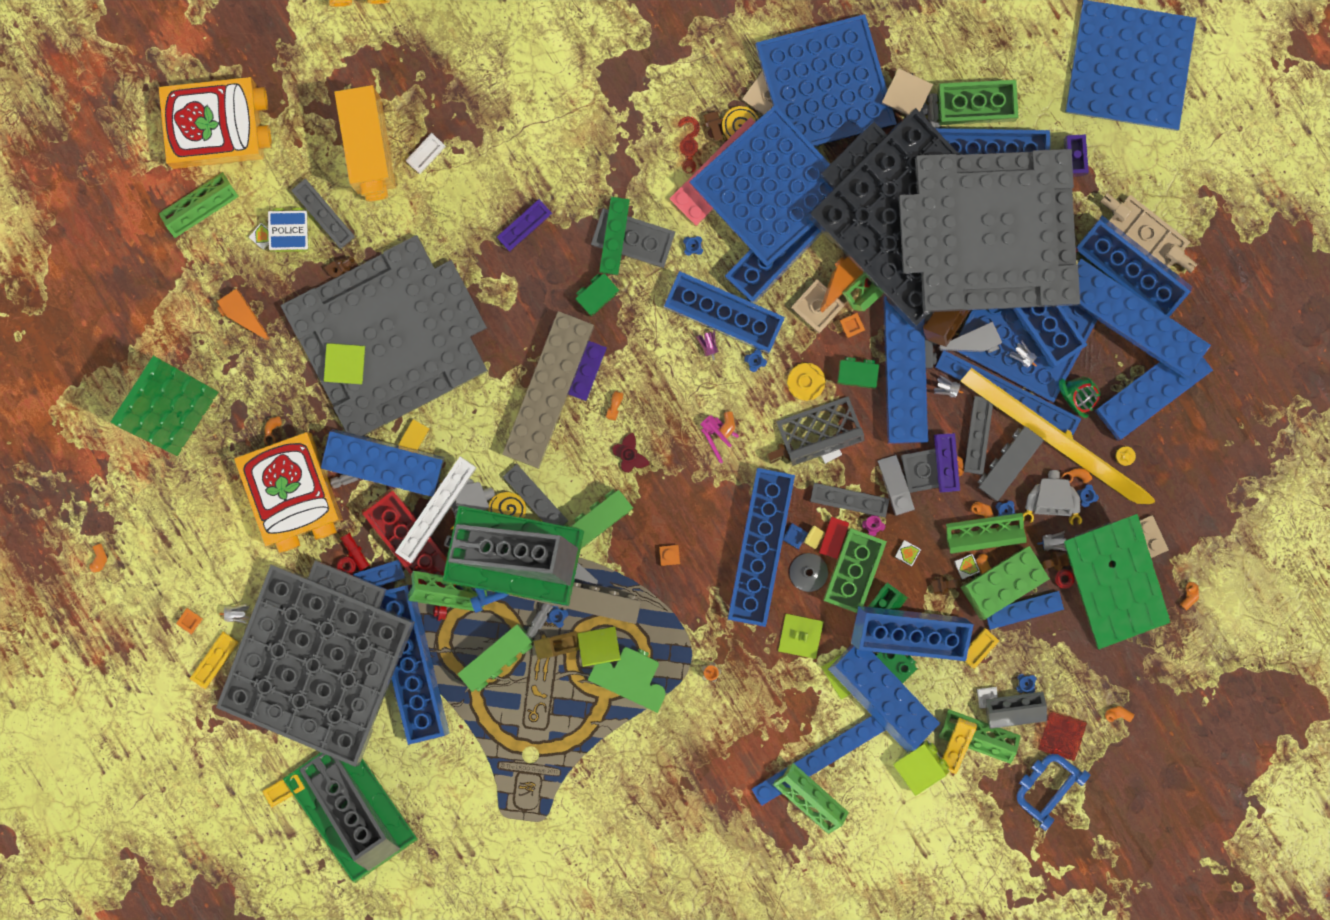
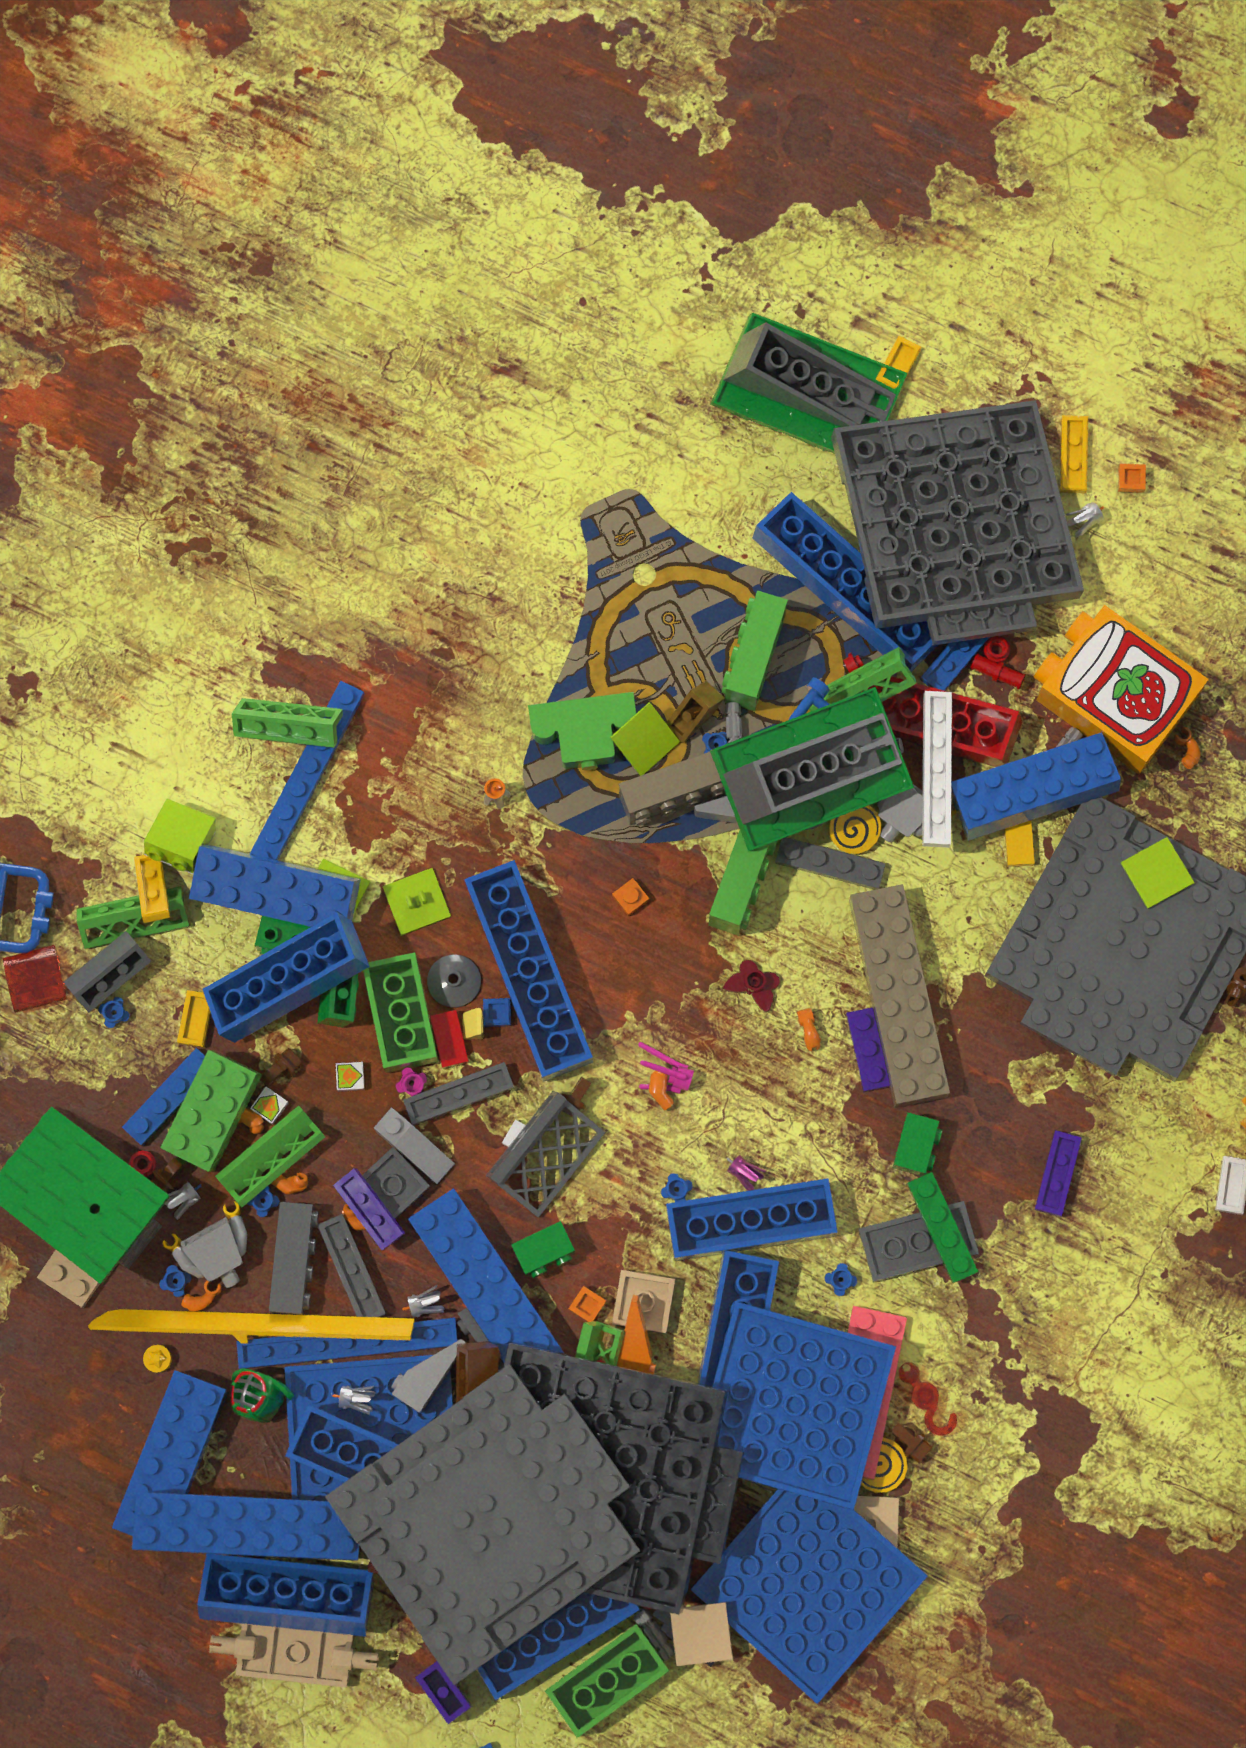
camera: 150 degrees right, 10 degrees down
yellow tile [787,363,825,401] -> none
white tile [977,687,998,708] -> none

